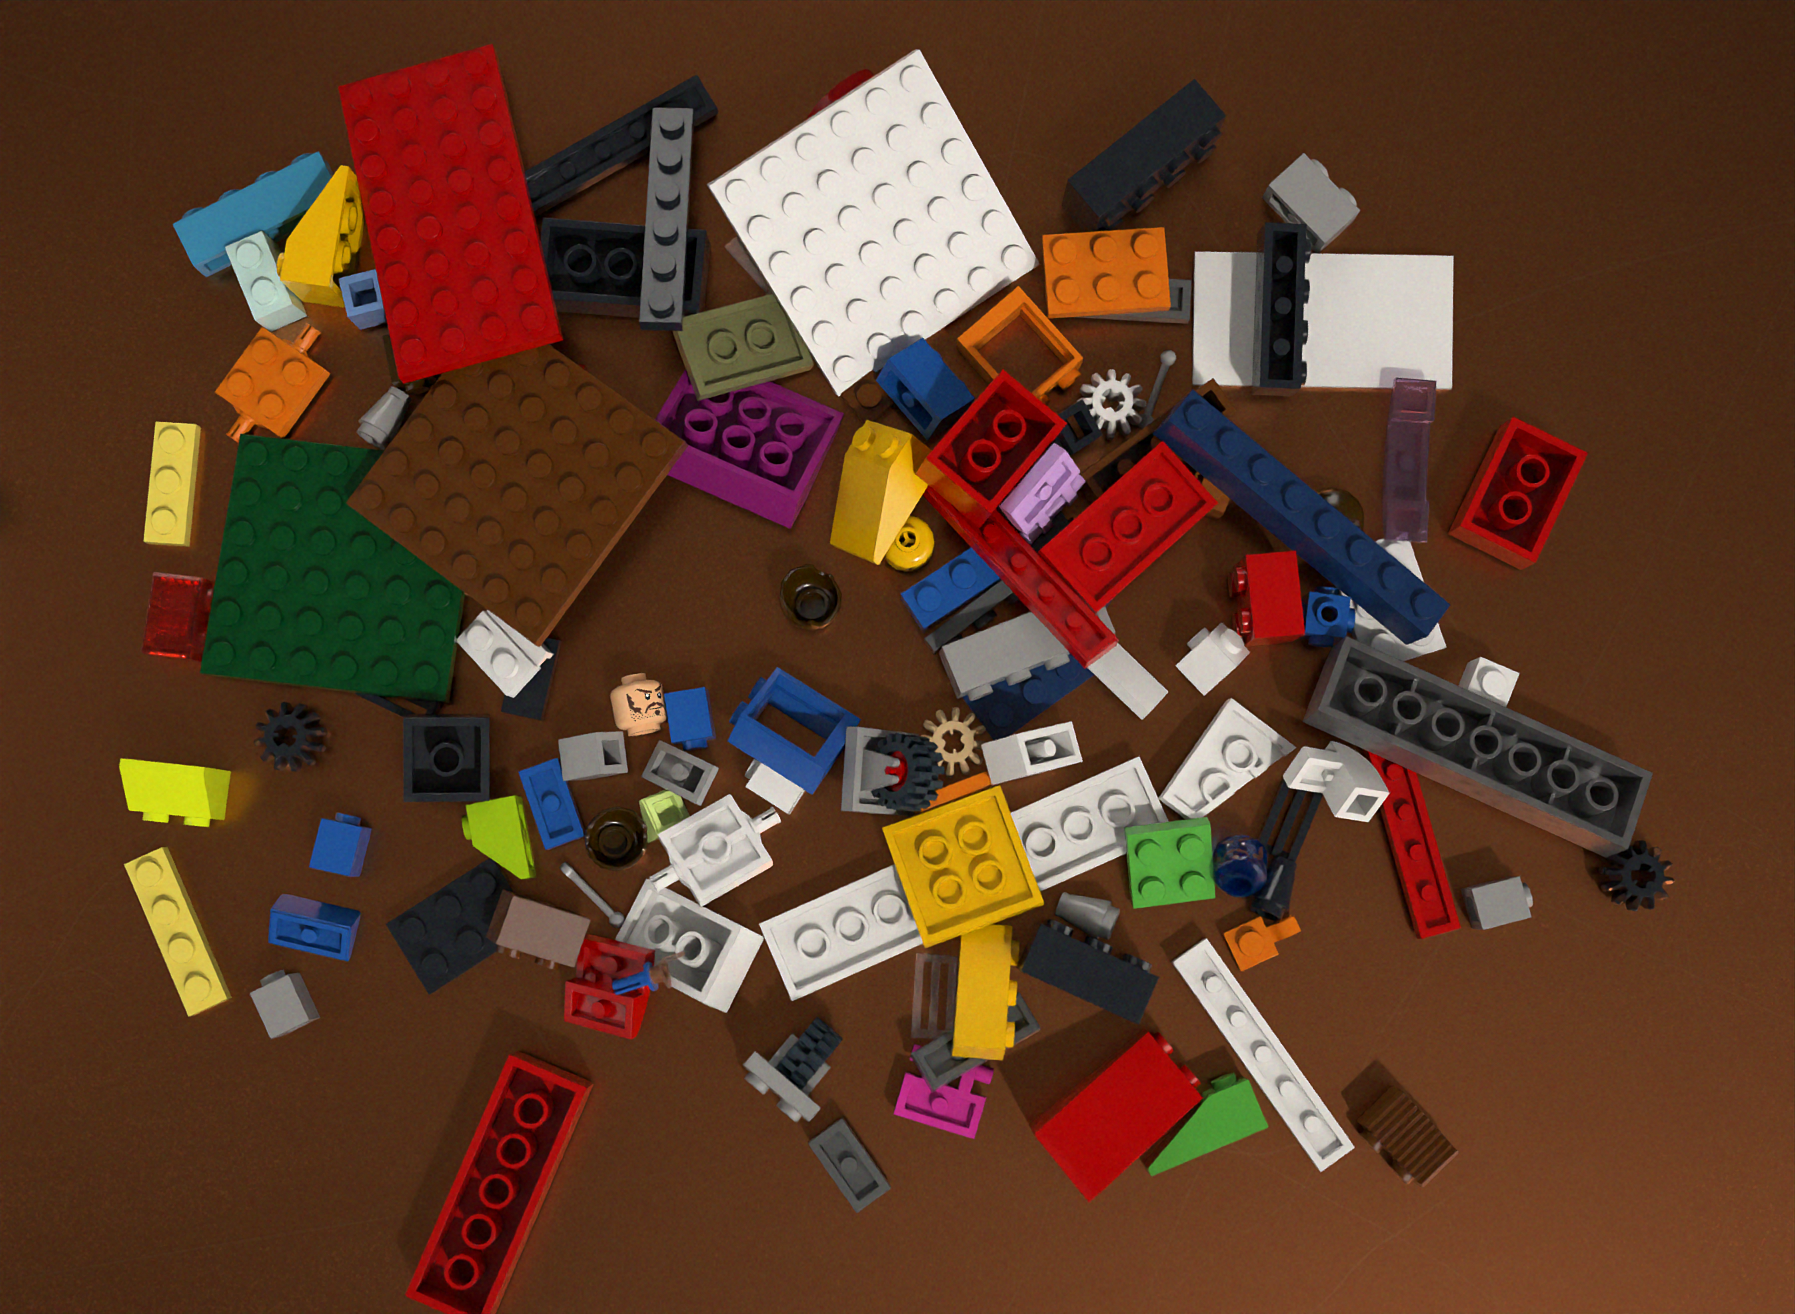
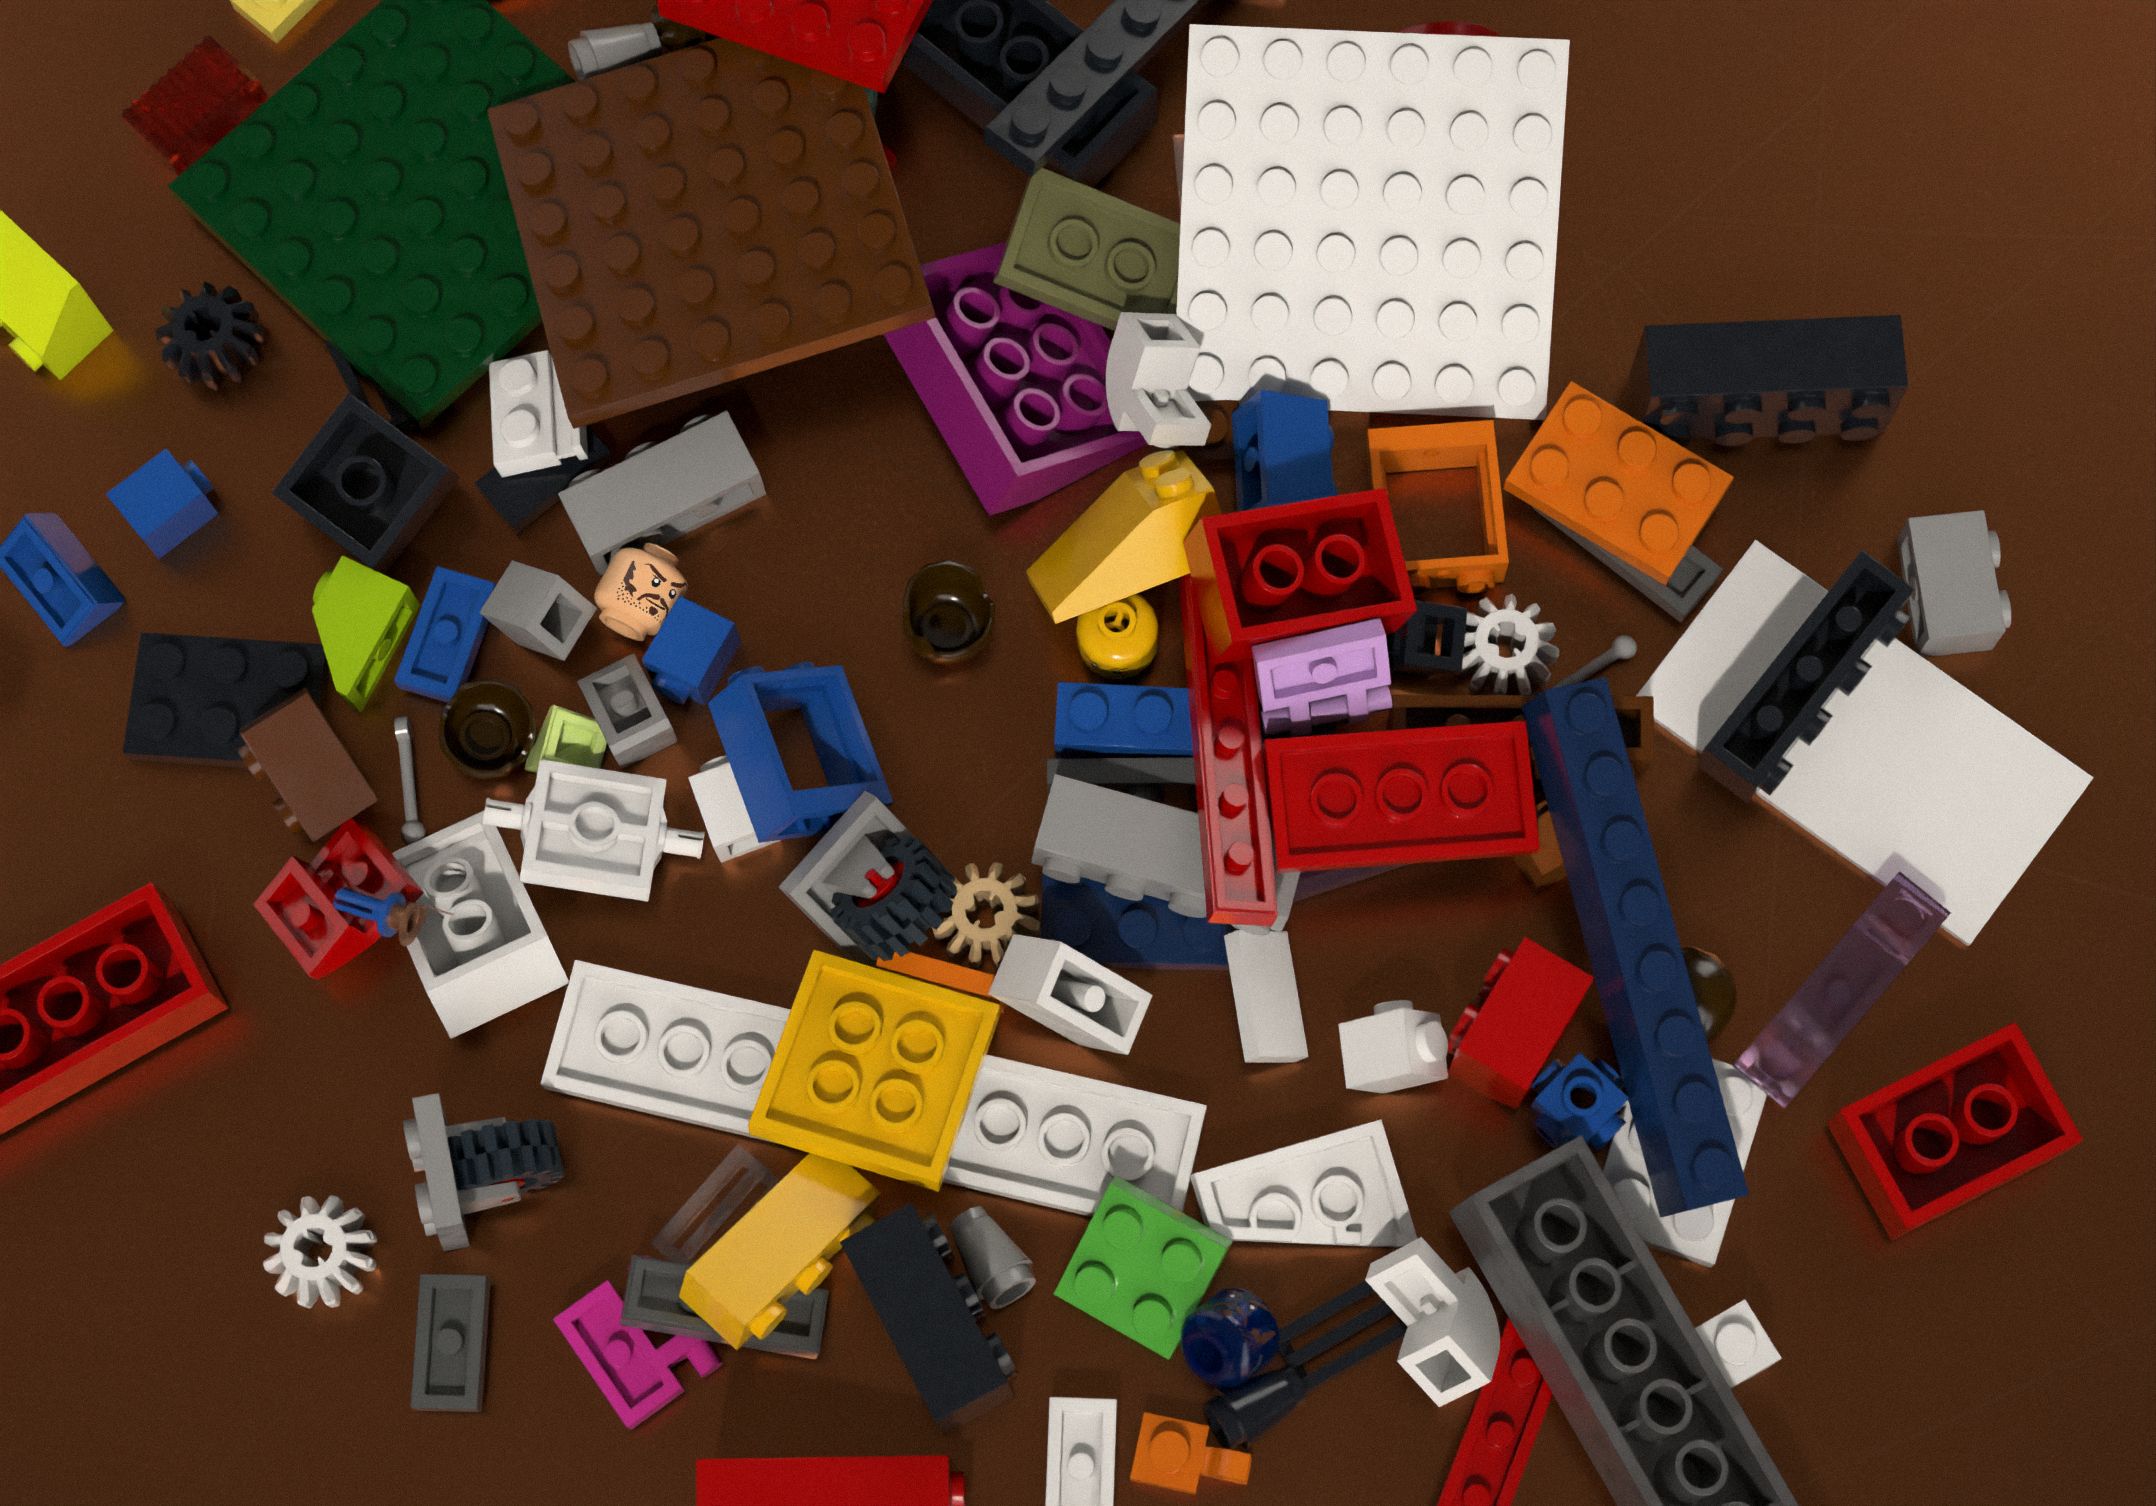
camera: 40 degrees right, 10 degrees down
none -> white gear [263,1195,377,1308]
none -> light grey brick [558,411,766,577]
none -> white brick [1106,312,1211,449]

